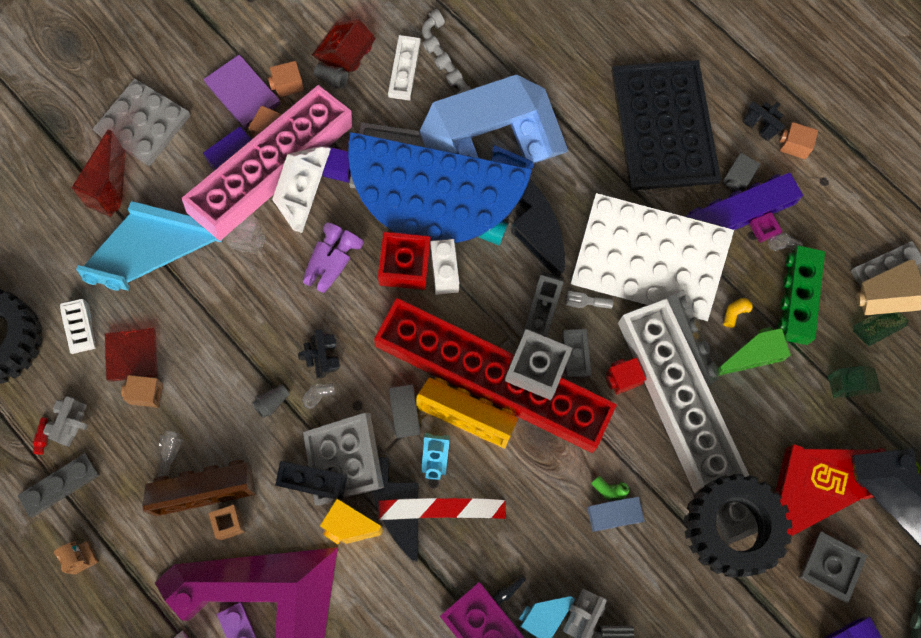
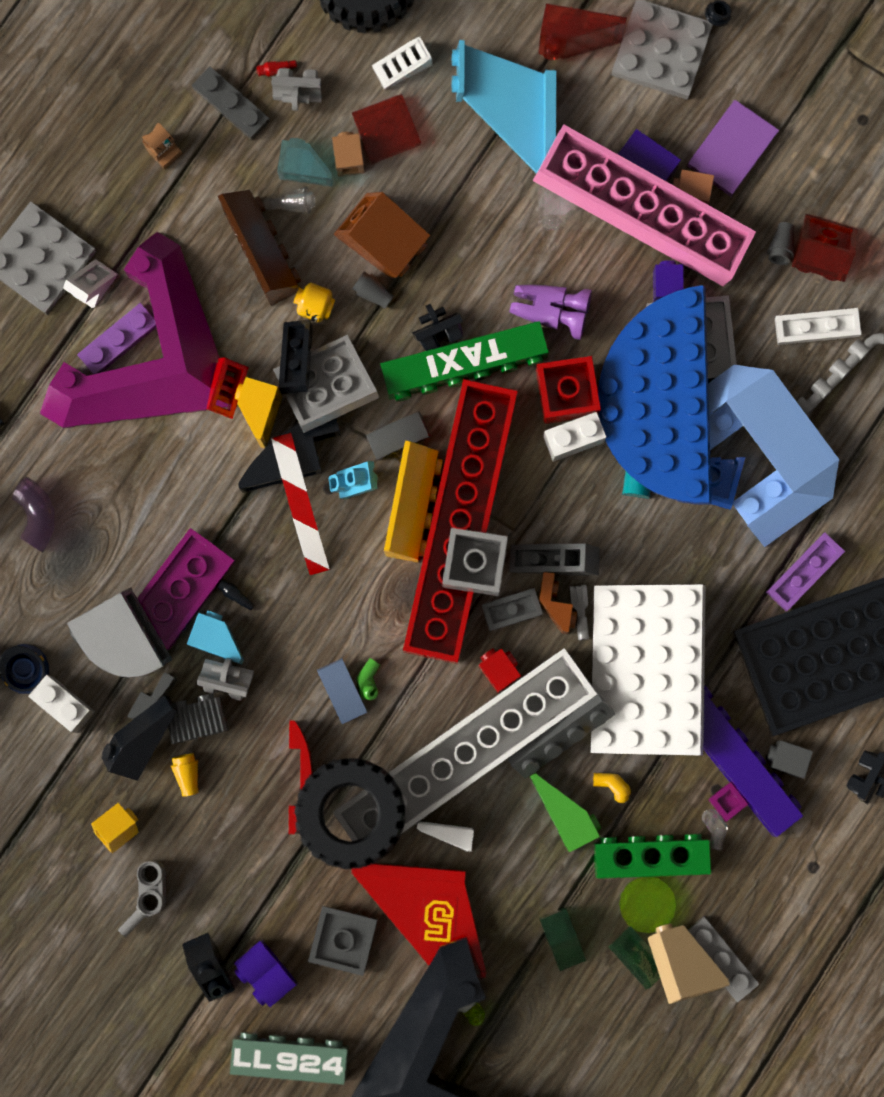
camera: 85 degrees right, 10 degrees up
medium nougat brick [208,505,246,540] -> none
nougat brick [268,61,304,98] -> none
white wing [272,146,331,233] -> none
clear arm [302,383,335,409] -> none
black slope [511,179,565,277] -> none
nougat brick [779,122,818,159] -> none
none -> red slope [206,357,249,419]
none -> clear light blue slope [277,138,333,187]
none -> red slope [289,721,313,834]
none -> yellow head [293,282,336,323]
none -> dark orange slope [333,192,430,278]
none -> green brick [380,321,549,402]
none -> white slope [417,821,474,851]
none -> dark orange slope [539,572,577,634]
none -> clear neon green tile [619,877,676,933]
none -> black plate [705,0,731,27]
none -> medium lavender plate [766,532,845,611]

